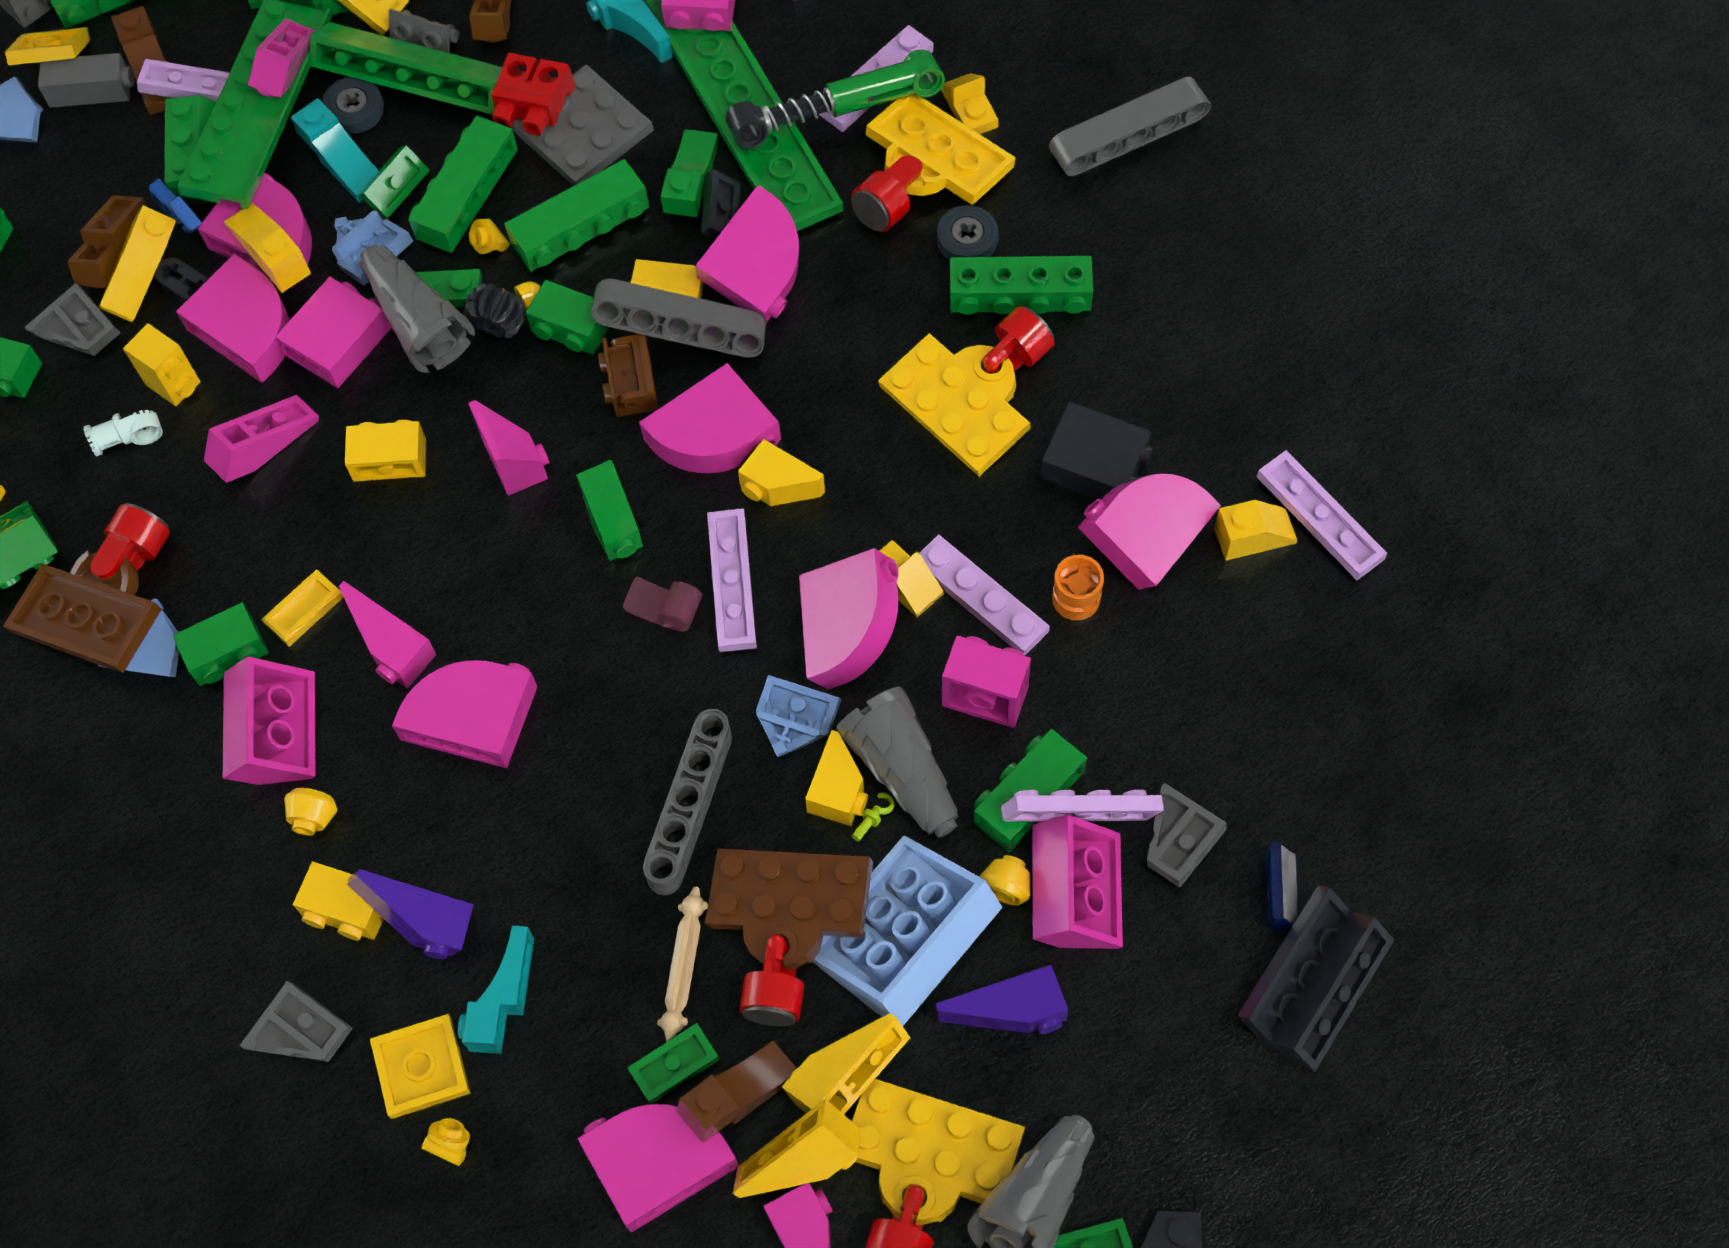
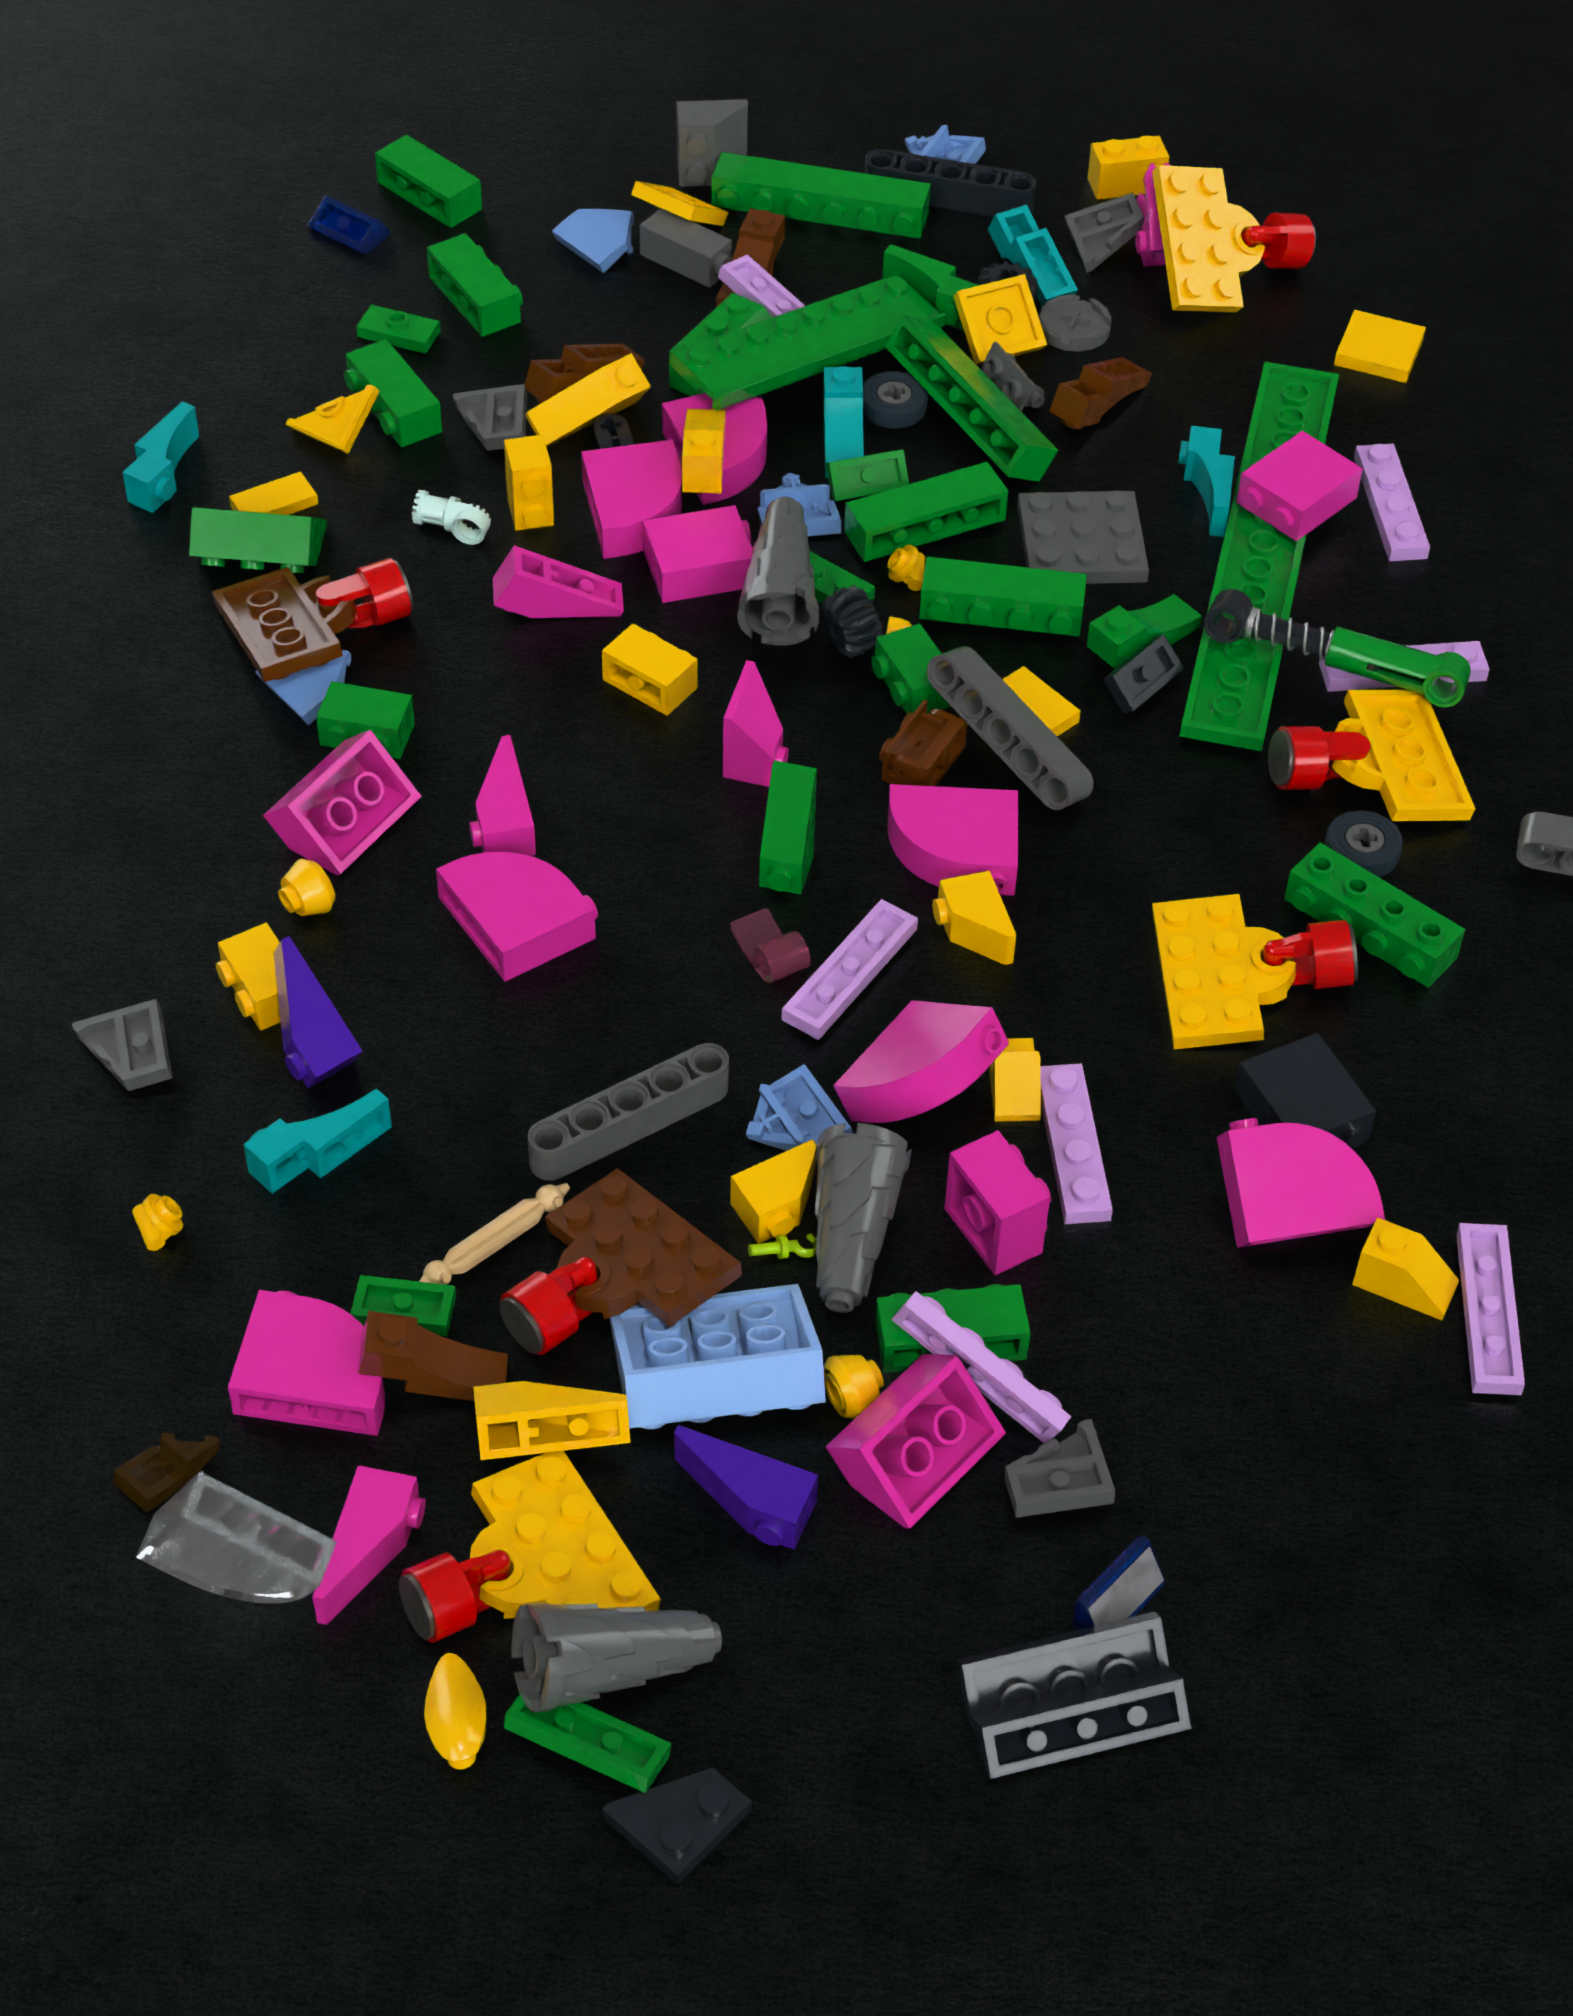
camera: 35 degrees right, 15 degrees down
blue tile [149,179,202,233] -> none
dark pink slope [248,19,316,98] -> none
yellow tile [261,569,344,647] -> none
yellow tile [370,1014,470,1119] -> none
red hips [491,53,576,136] -> none
dark pink brick [696,185,799,323] -> none
yellow slope [733,1099,861,1198] -> none
yellow slope [941,73,998,134] -> none
orange wheel [1052,555,1104,620] -> none

